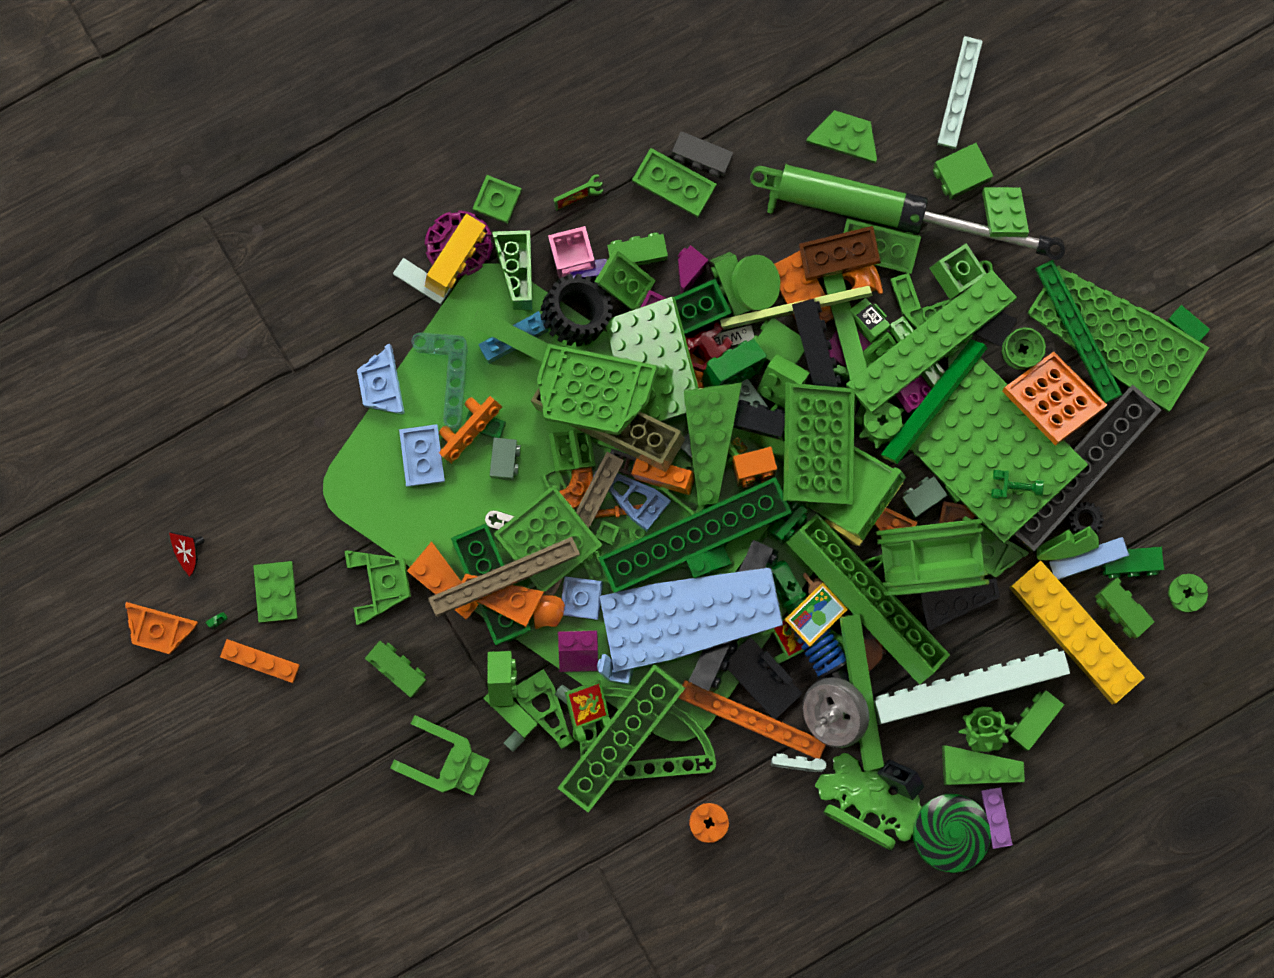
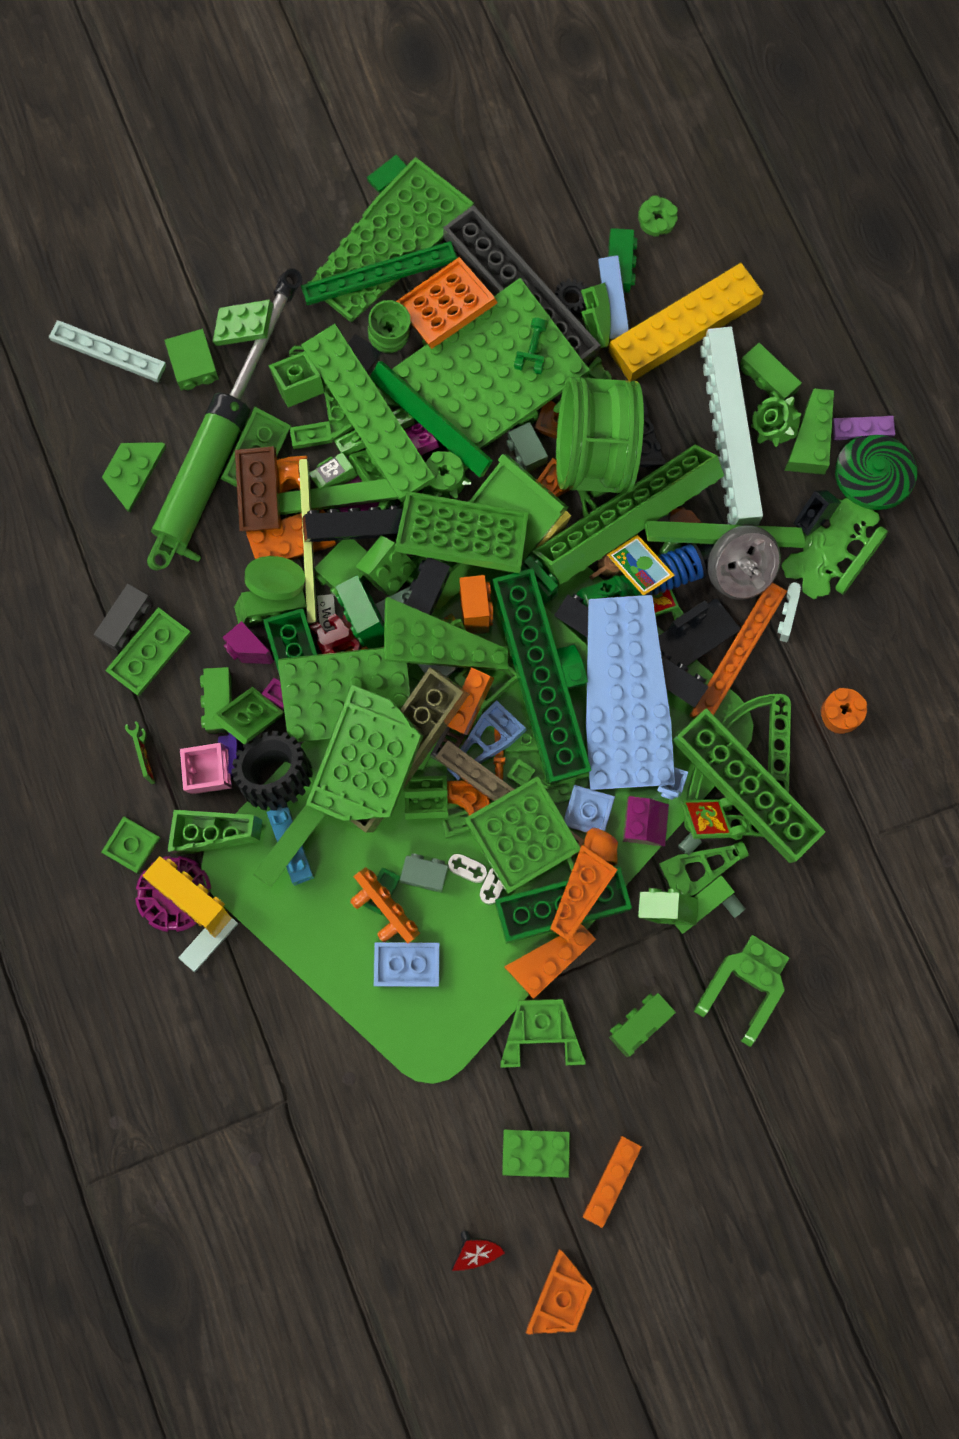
camera: 85 degrees left, 5 degrees down
green tile [206,612,228,629] -> none
light blue wing [357,344,405,414] -> none
clear light blue beam [411,333,468,431] -> none
dark tan plate [428,537,580,617] -> none
bright green wedge [1095,577,1154,639] -> none
none -> white beam [448,854,487,883]

